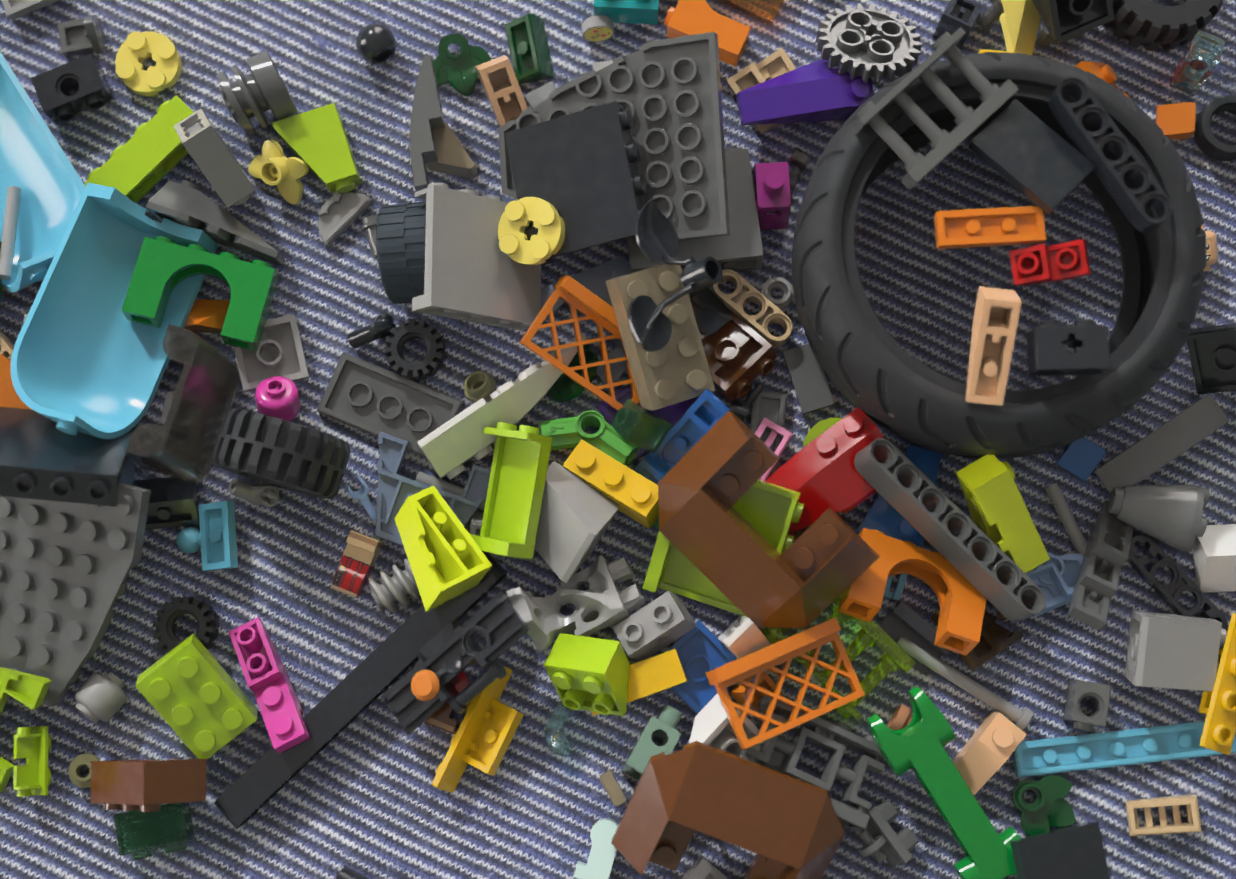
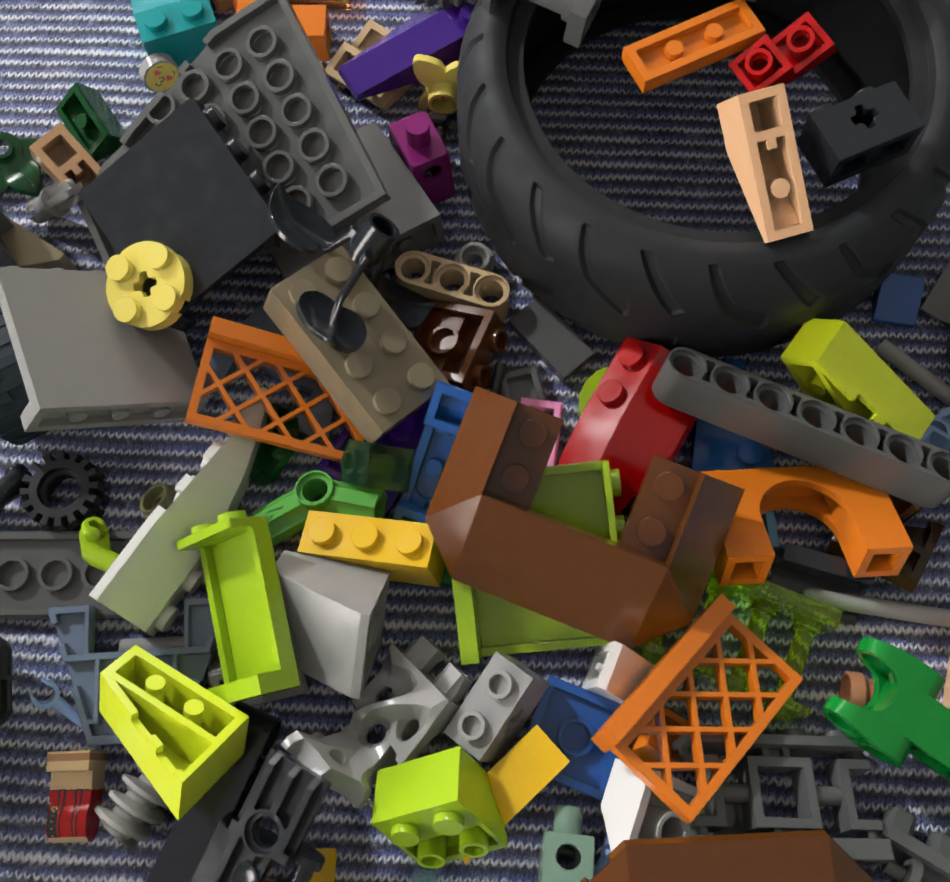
camera: 25 degrees left, 10 degrees down
none -> light grey axle [25,179,84,224]
none -> lime arm [79,517,120,573]
none -> light yellow animal [413,54,458,115]

